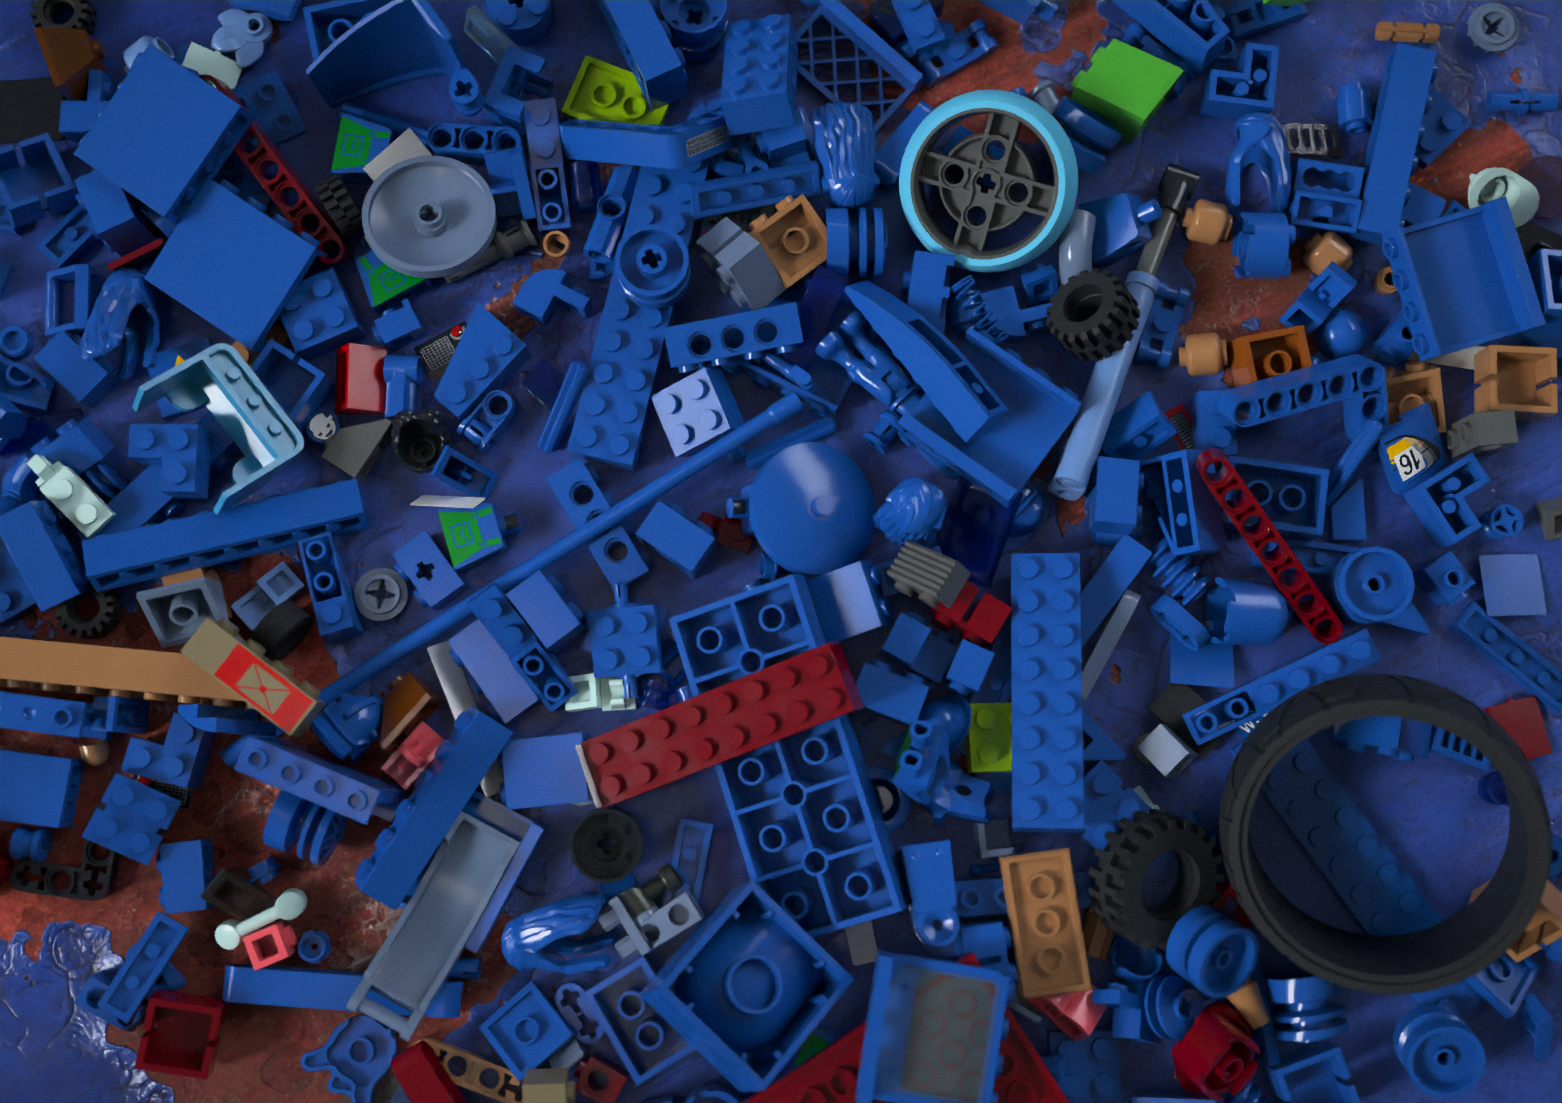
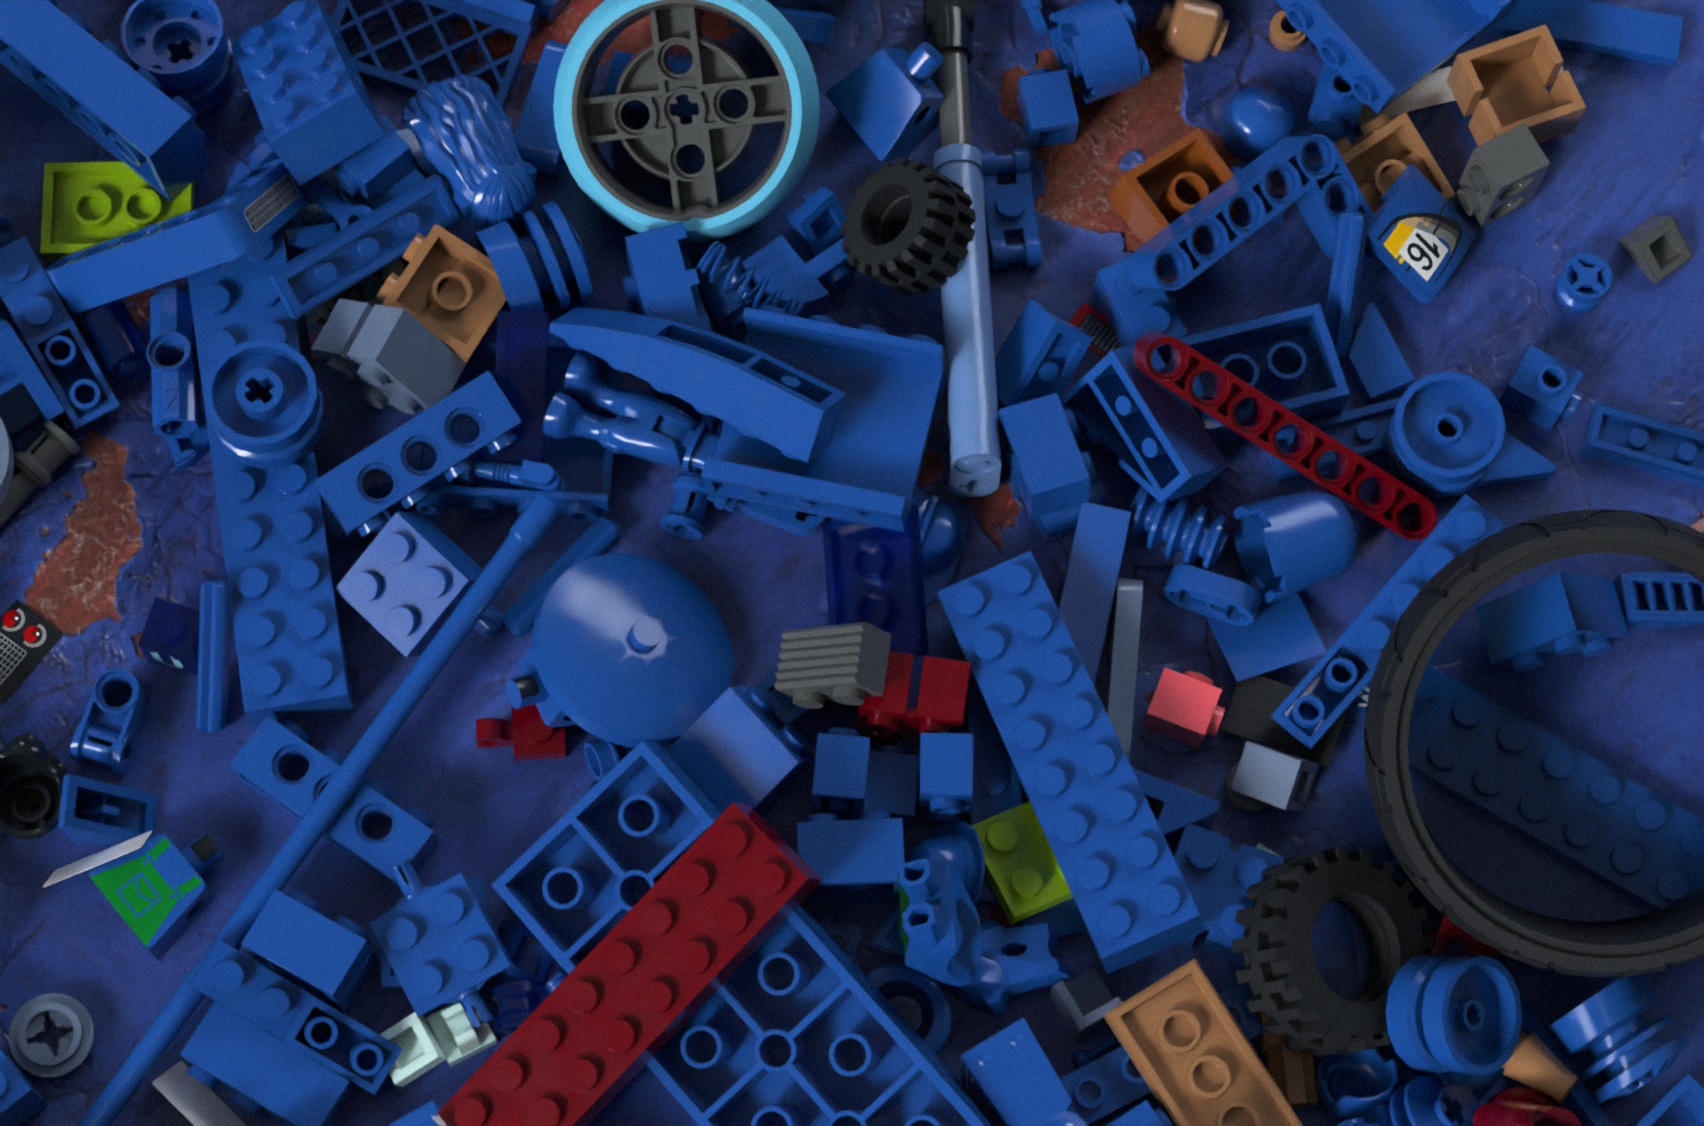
camera: 25 degrees left, 10 degrees down
blue brick [392,531,470,611] -> none
blue wedge [434,302,532,422] -> none
blue brick [513,269,593,326] -> none
medium nougat hinge [543,231,571,258] -> none
blue brick [635,500,717,580] -> none
blue hair [872,476,948,548] -> none
sand blue cylinder [1059,209,1096,285] -> none
medium nougat head [1178,332,1228,377] -> none
medium nougat head [1181,199,1233,246] -> none
blue brick [1279,261,1358,338] -> none
blue brick [1402,453,1491,549] -> none
blue sticker [1478,554,1547,617] -> none
none -> blue brick [1016,68,1079,150]
none -> coral brick [1142,667,1226,748]

